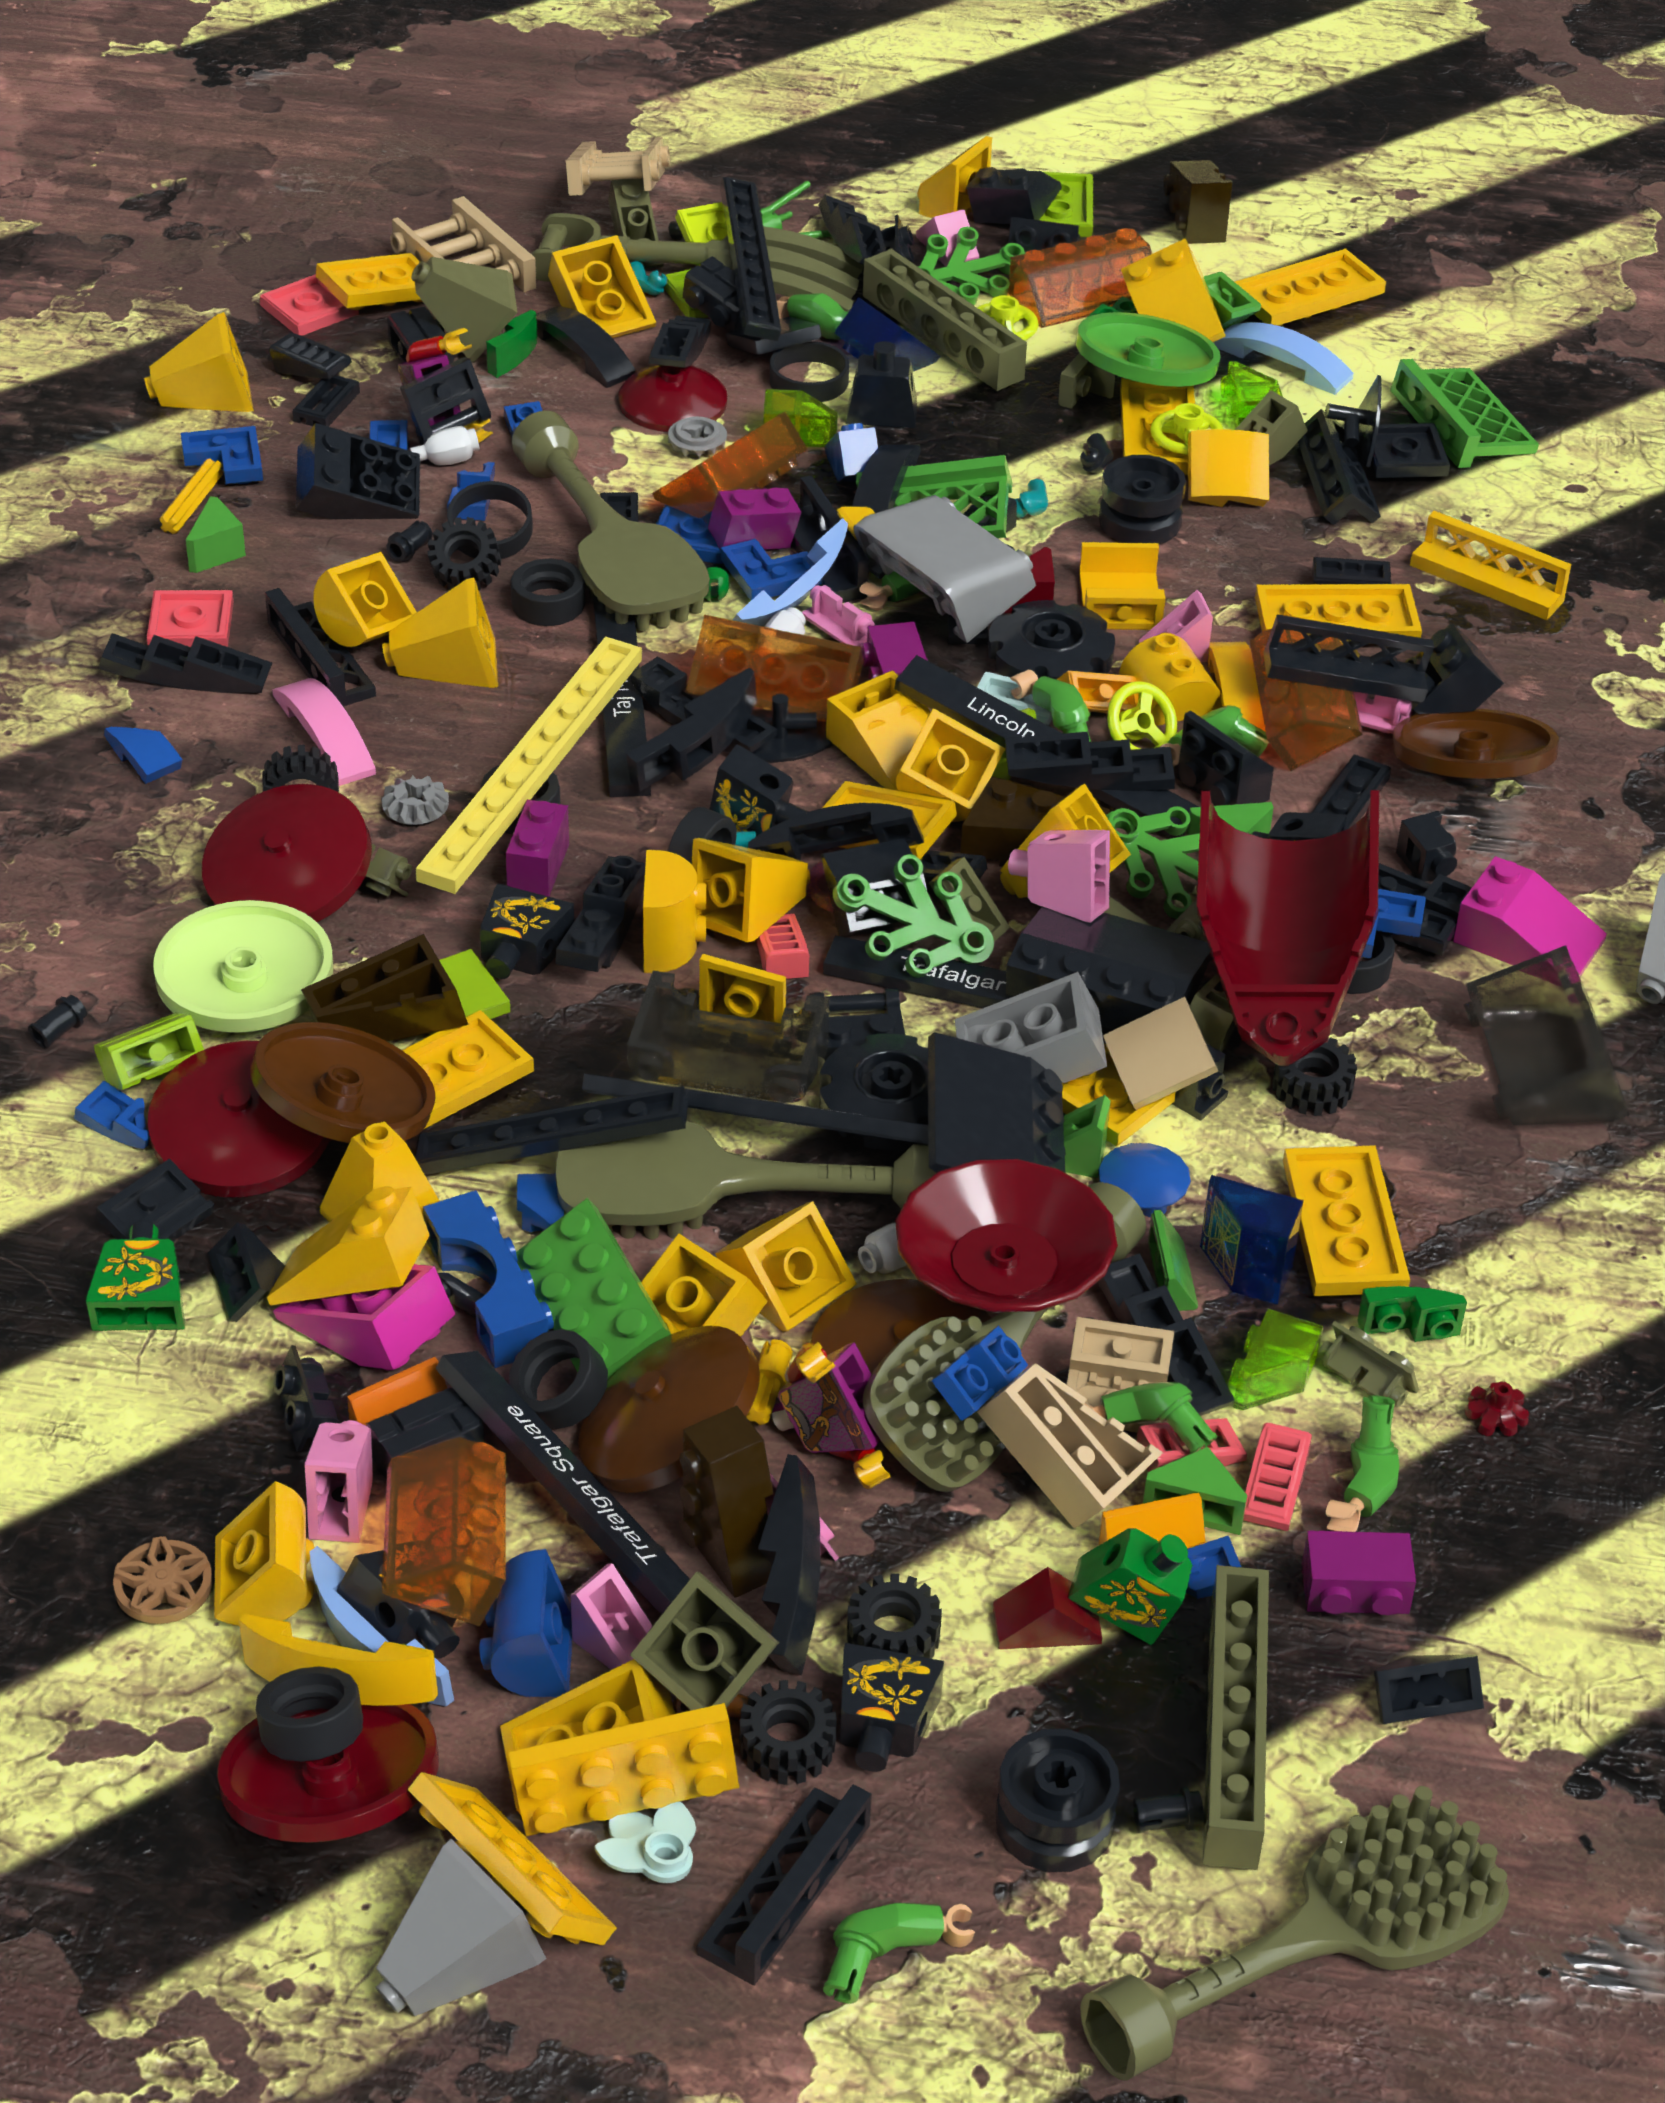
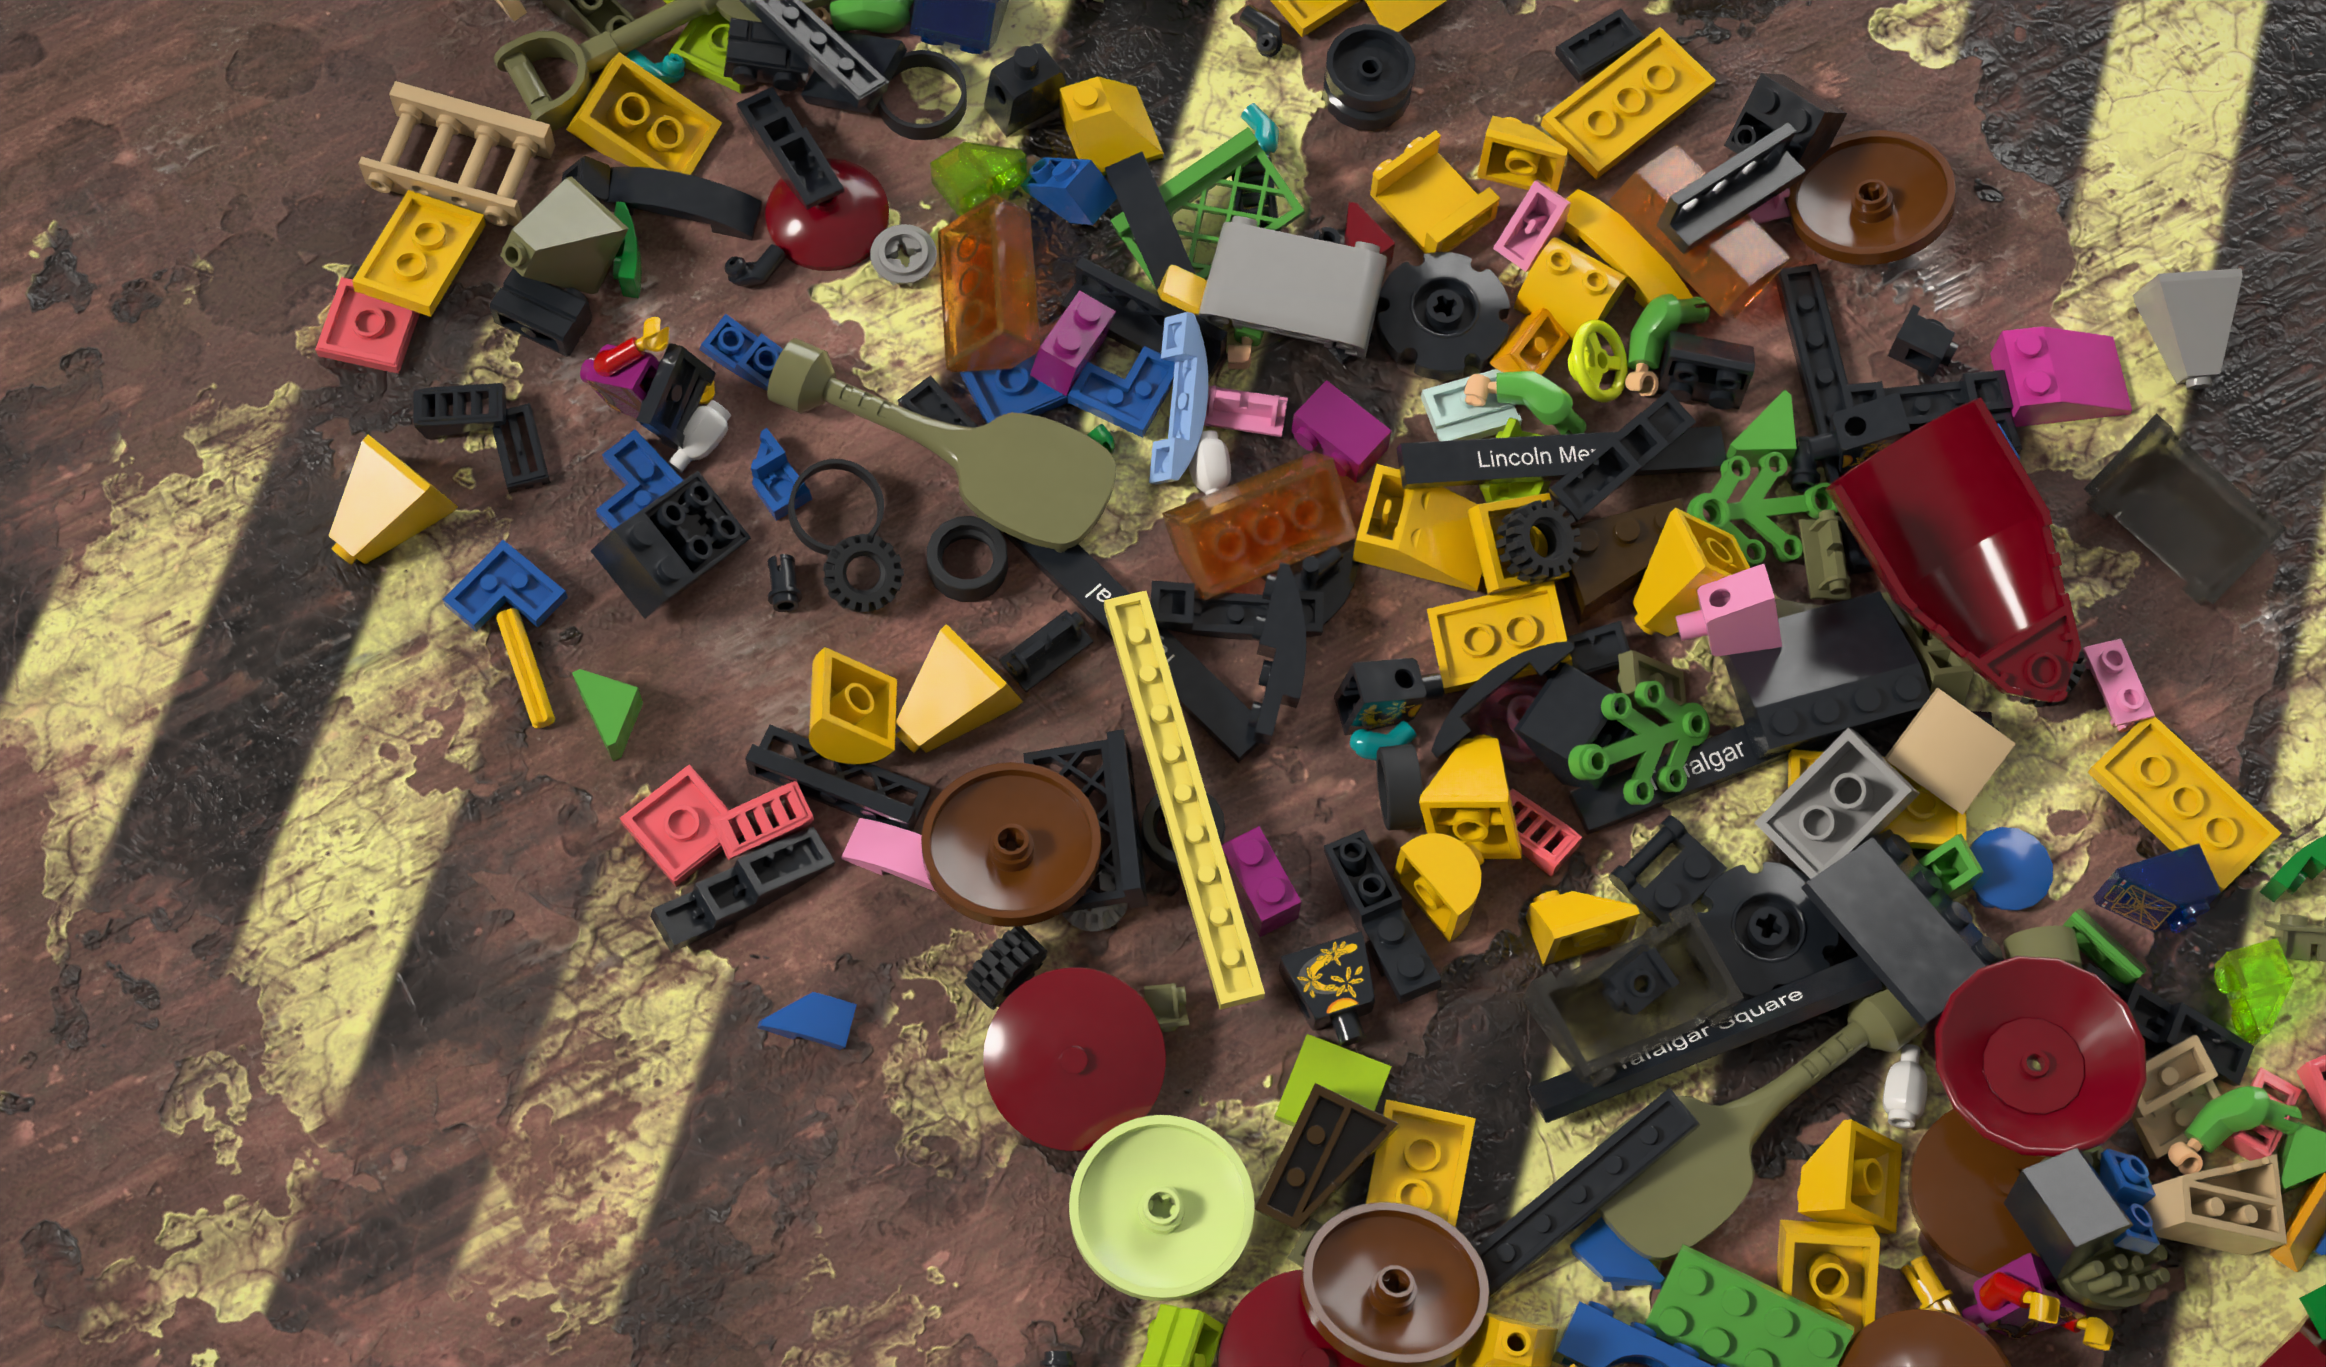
camera: 40 degrees left, 25 degrees up
none -> black slope [562,156,611,203]
none -> coral slope [710,781,814,860]
none -> black arm [724,244,787,286]
none -> reddish brown dish [921,762,1101,927]
none -> black hinge [999,610,1093,692]
none -> black fence [1023,729,1148,913]
none -> yellow slope [1059,77,1164,176]
none -> yellow slope [1477,116,1568,193]
none -> black tyre [1496,500,1581,584]
none -> black brick [1598,944,1680,1015]
none -> slope [2004,1148,2133,1280]
none -> bright pink hinge [2082,639,2155,733]

